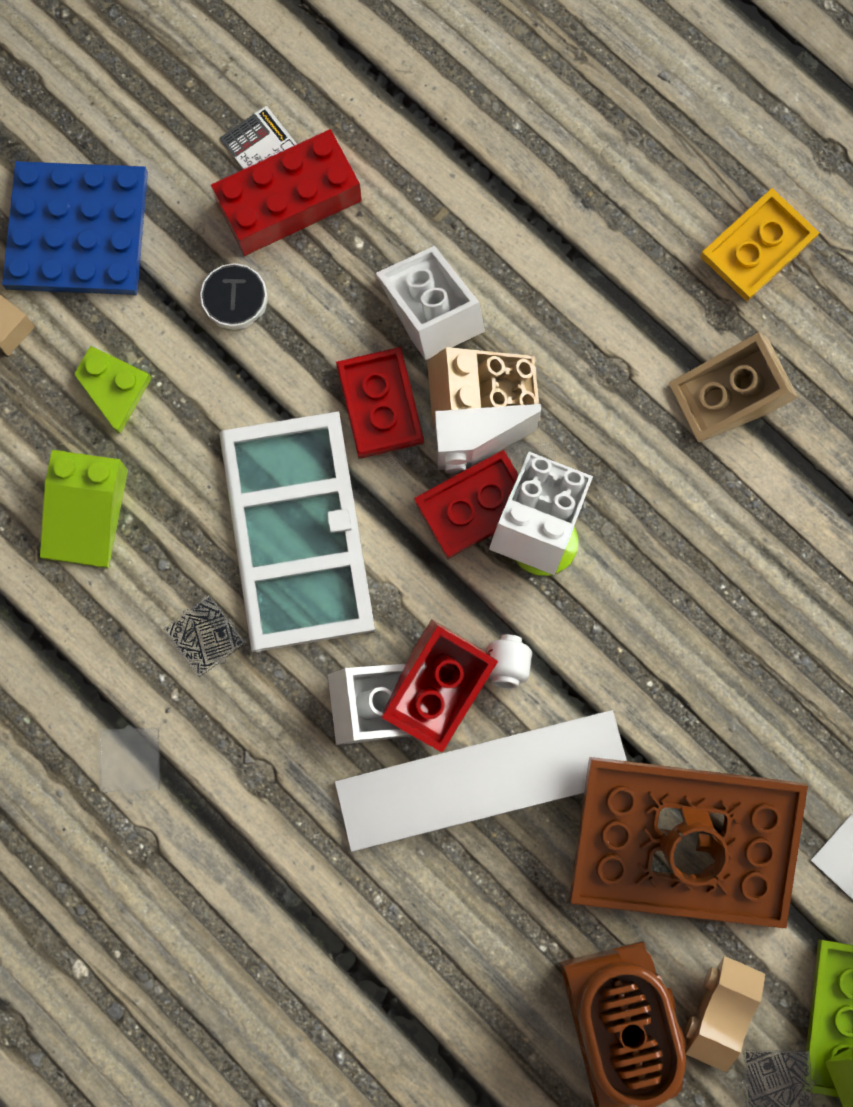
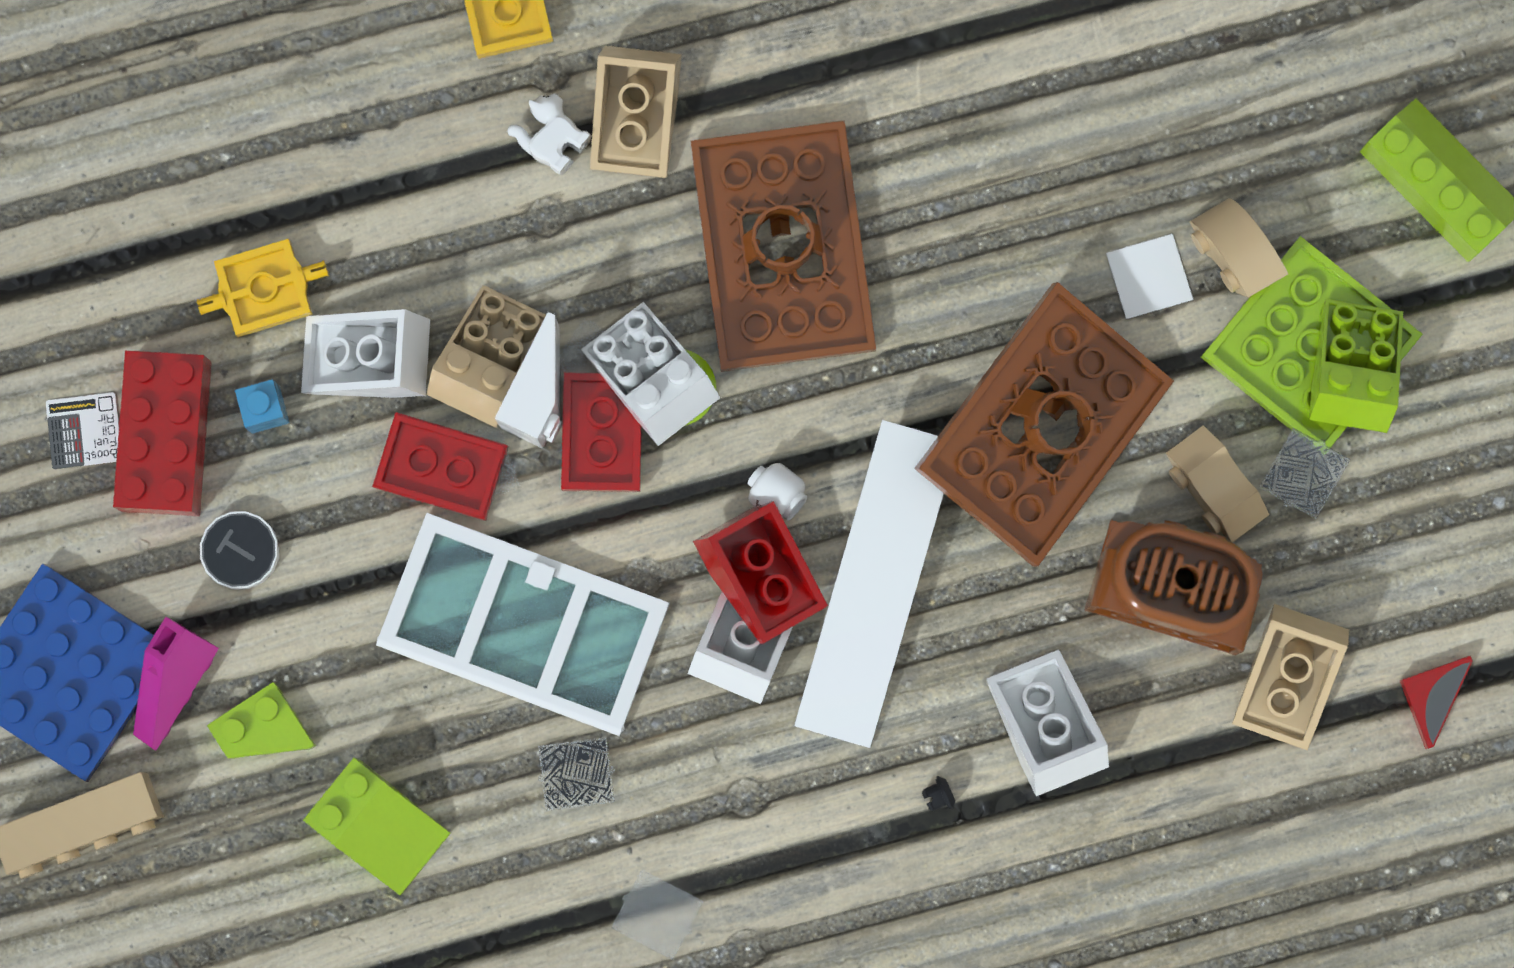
camera: 60 degrees left, 5 degrees up
none -> dark pink slope [133,617,219,750]
none -> yellow plate [196,239,329,337]
none -> dark azure brick [235,379,290,434]
none -> white animal [507,93,592,175]
none -> dark orange plate [690,120,876,372]
none -> black piece [922,776,955,811]
none -> white slope [986,650,1109,796]

